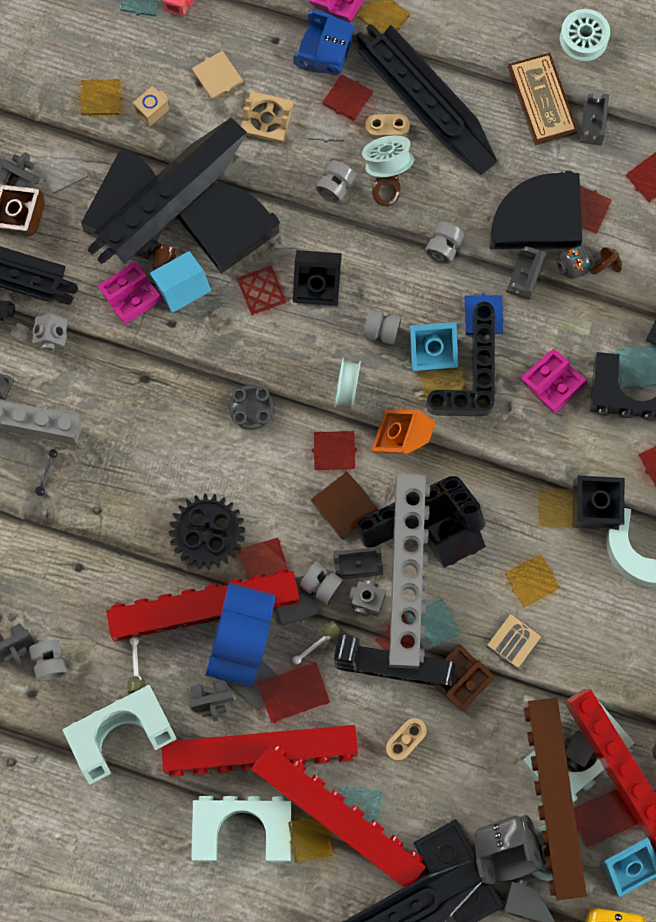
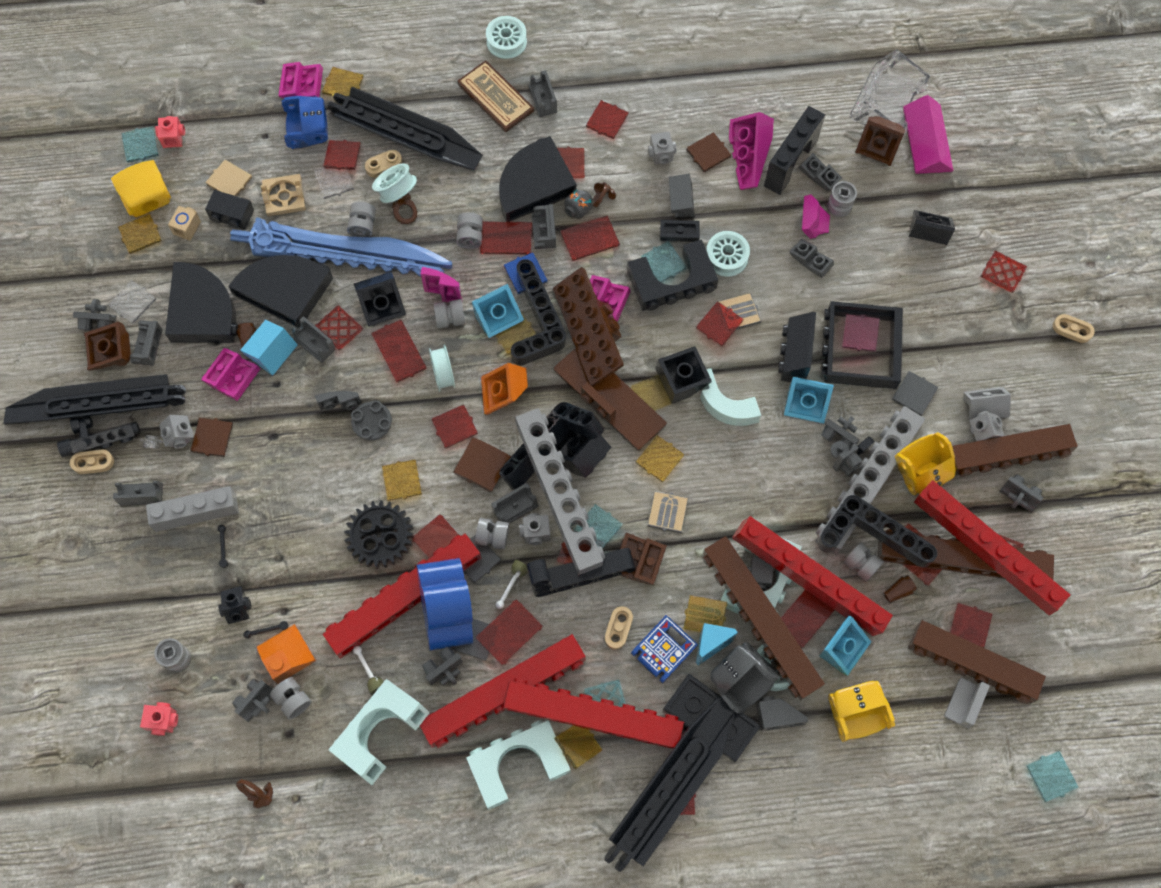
camera: 25 degrees left, 5 degrees down
black hinge [87,117,247,264] -> none
none -> yellow piece [111,160,171,217]
none -> dark grey hinge [130,320,162,366]
none -> reddish brown piece [190,417,233,457]
none -> black brick [205,190,254,229]
none -> black brick [218,586,252,624]
none -> medium blue piece [230,217,452,276]
none -> black hinge [243,621,289,639]
none -> orange slope [257,624,316,684]
none -> dark grey hinge [292,316,336,363]
none -> dark grey slope [315,391,362,410]
none -> clear red piece [371,320,427,382]
none -> clear yellow piece [382,460,422,501]
none -> dark pink slope [420,267,462,303]
none -> clear red piece [480,221,532,255]
none -> reddish brown bracket [553,267,624,386]
none -> reddish brown bracket [554,348,667,451]
none -> clear red piece [560,215,620,261]
none -> blue container [631,615,698,684]
none -> clear yellow piece [684,595,727,632]
none -> medium azure slope [696,623,738,666]

